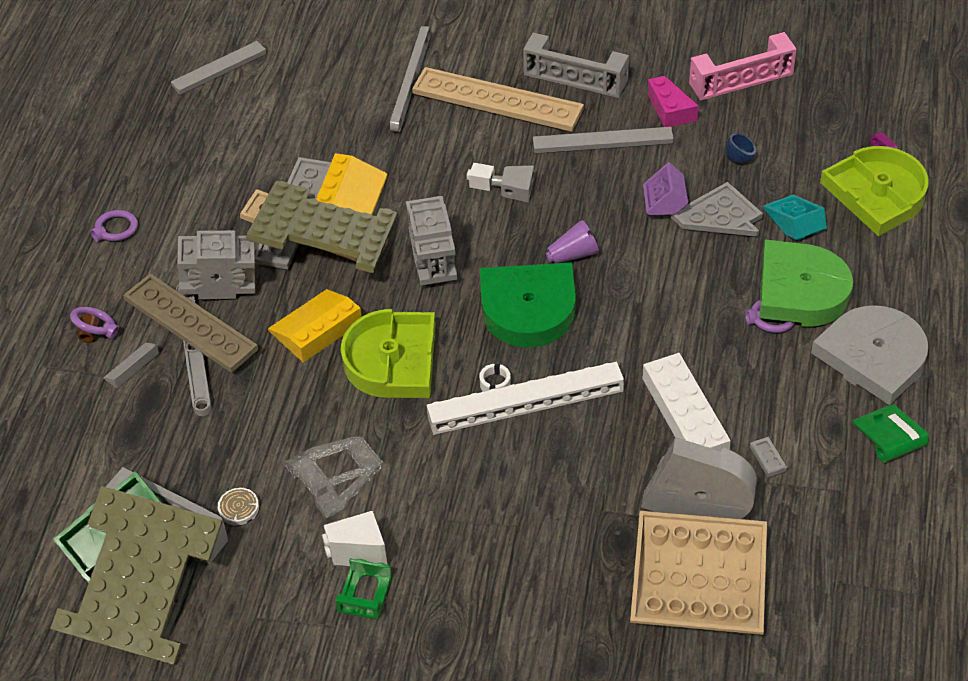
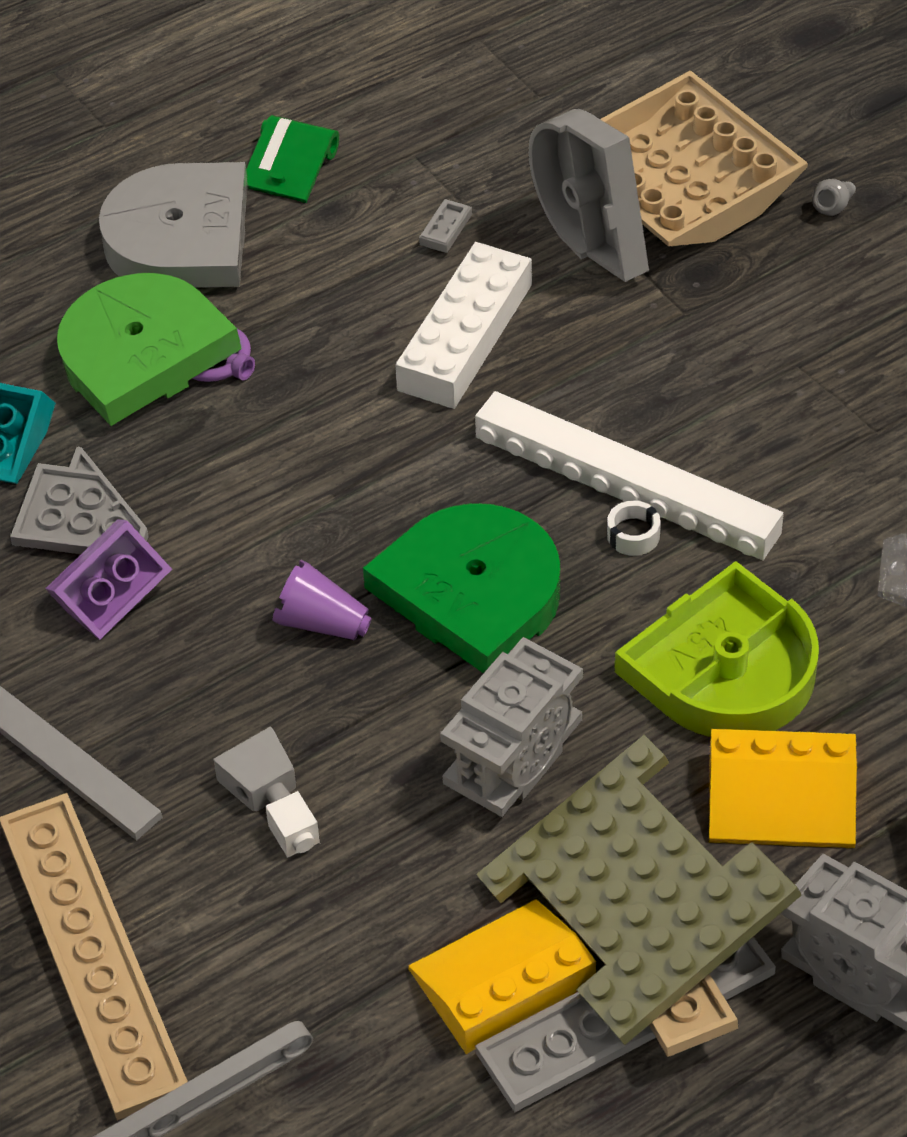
camera: 135 degrees left, 0 degrees up
none -> light grey animal [812,179,856,216]

